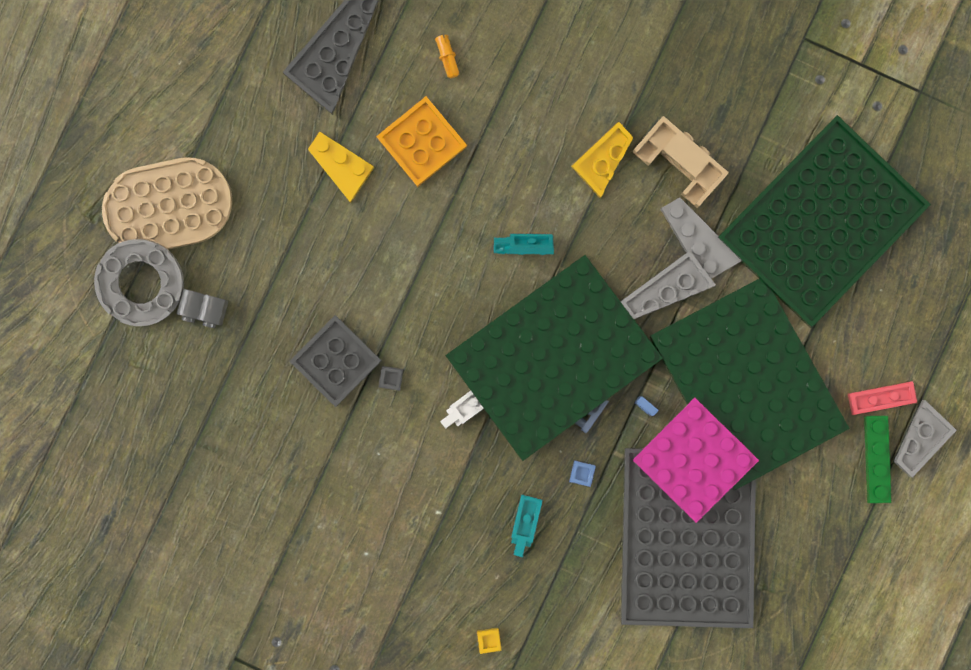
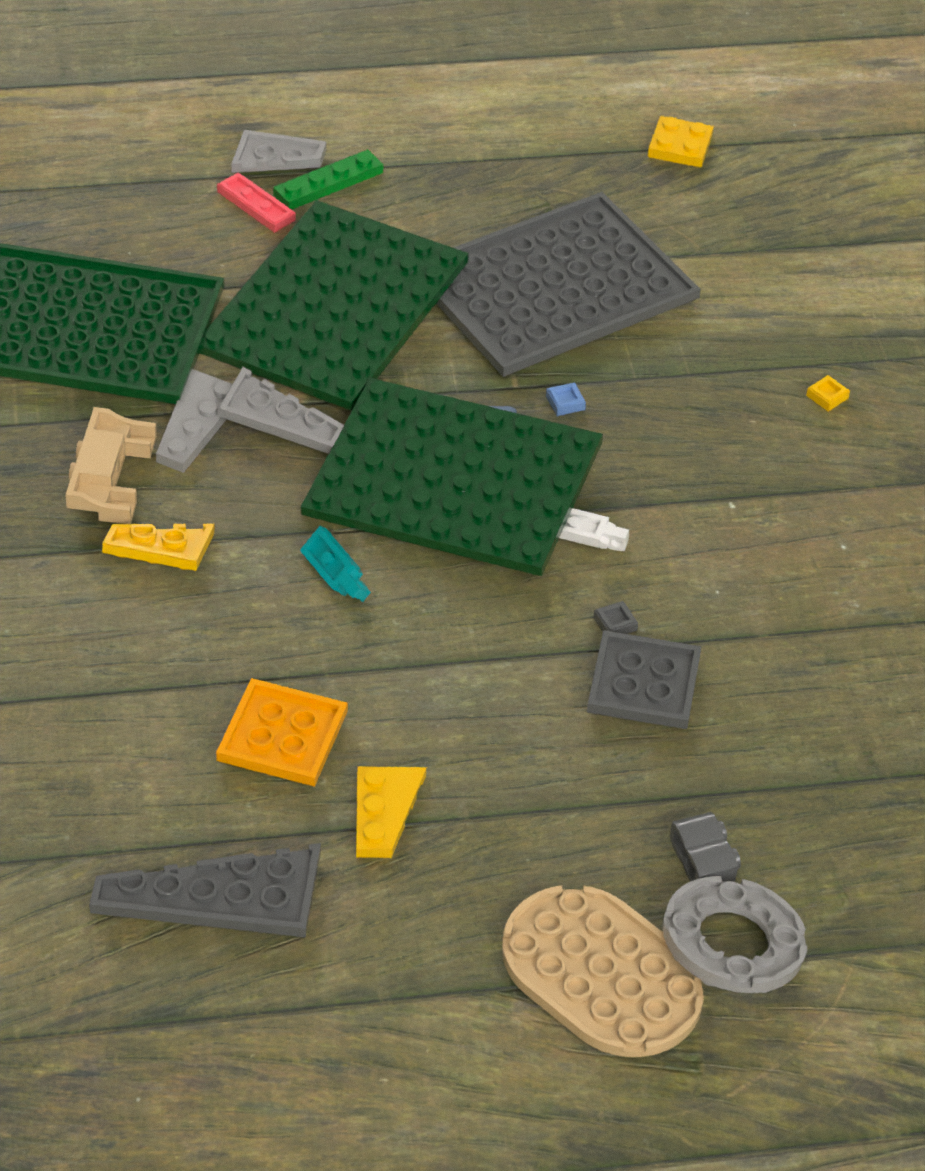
camera: 125 degrees left, 40 degrees down
light orange axle [435,35,459,78] -> none
teal hinge [511,495,543,557] -> none
dark pink plate [633,398,759,523] -> none
medium blue tile [635,396,658,416] -> none

